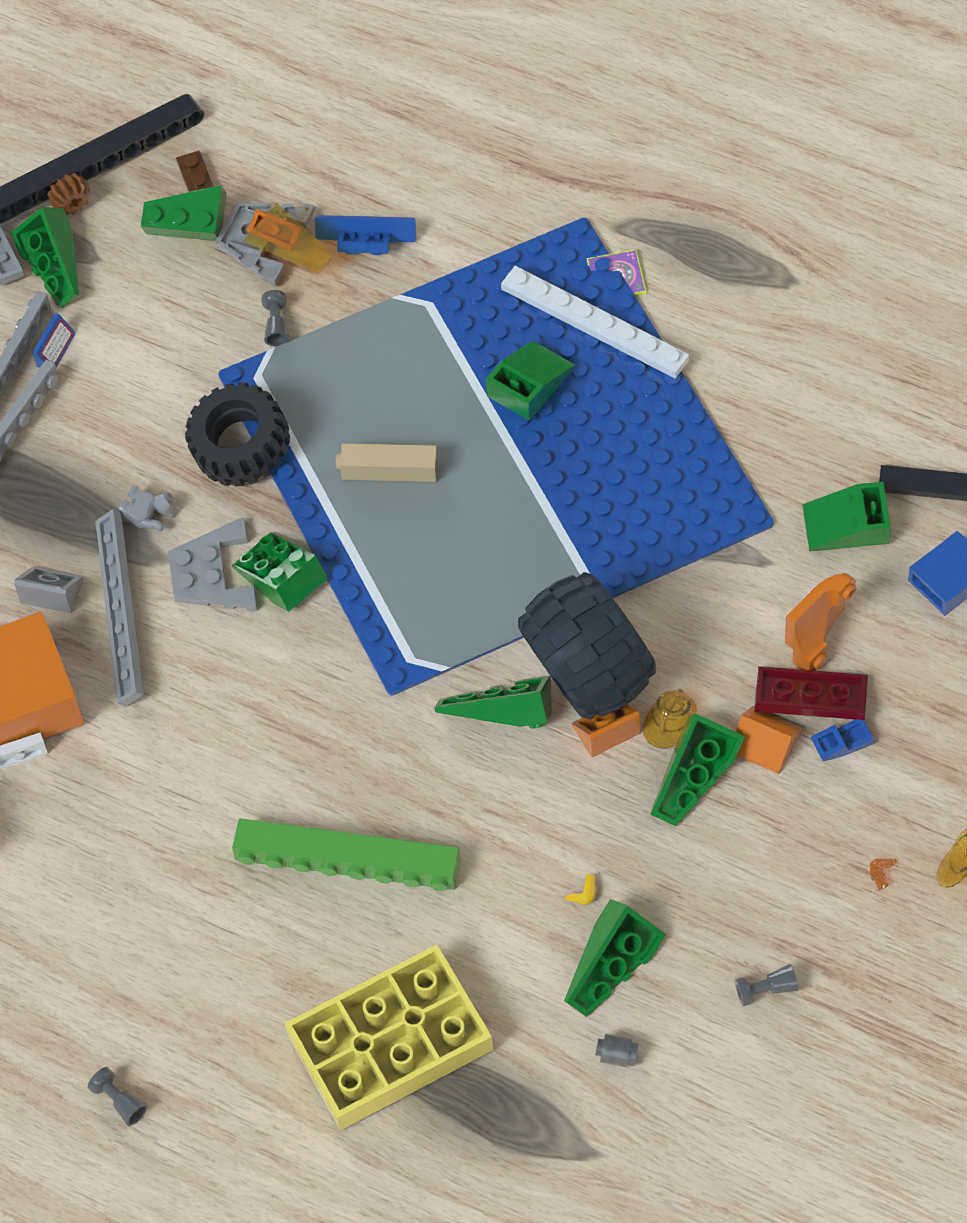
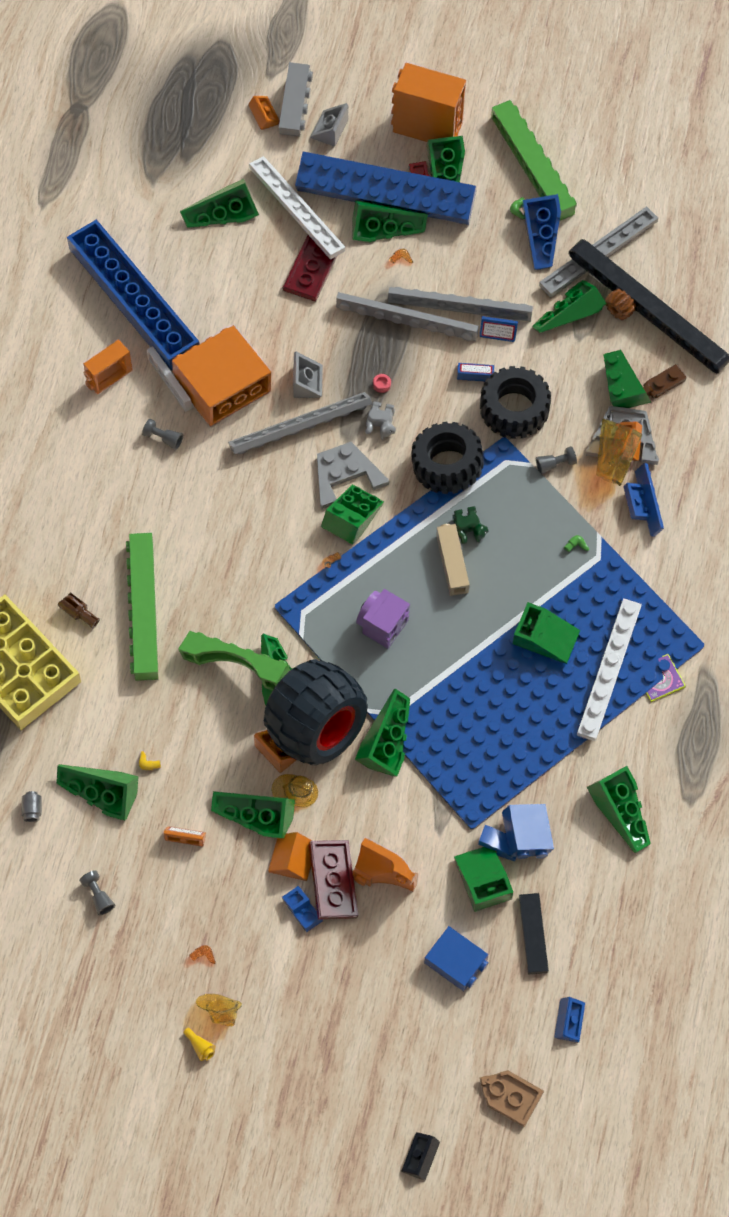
camera: 70 degrees right, 5 degrees up
none -> reddish brown arm [58,592,100,629]
none -> dark grey piece [142,419,184,450]
none -> orange slope [163,826,206,847]
none -> bright green arch [178,631,290,690]
none -> clear orange animal [322,552,342,568]
none -> green wedge [355,689,410,777]
none -> medium lavender piece [356,589,410,649]
none -> coral tile [373,374,391,393]
none -> dark green animal [452,506,489,544]
none -> slope [457,363,495,382]
none -> blue slope [478,825,517,862]
none -> black tyre [480,366,551,439]
none -> brick [502,804,554,859]
none -> bright green animal [564,535,589,552]
none -> green wedge [587,766,651,853]

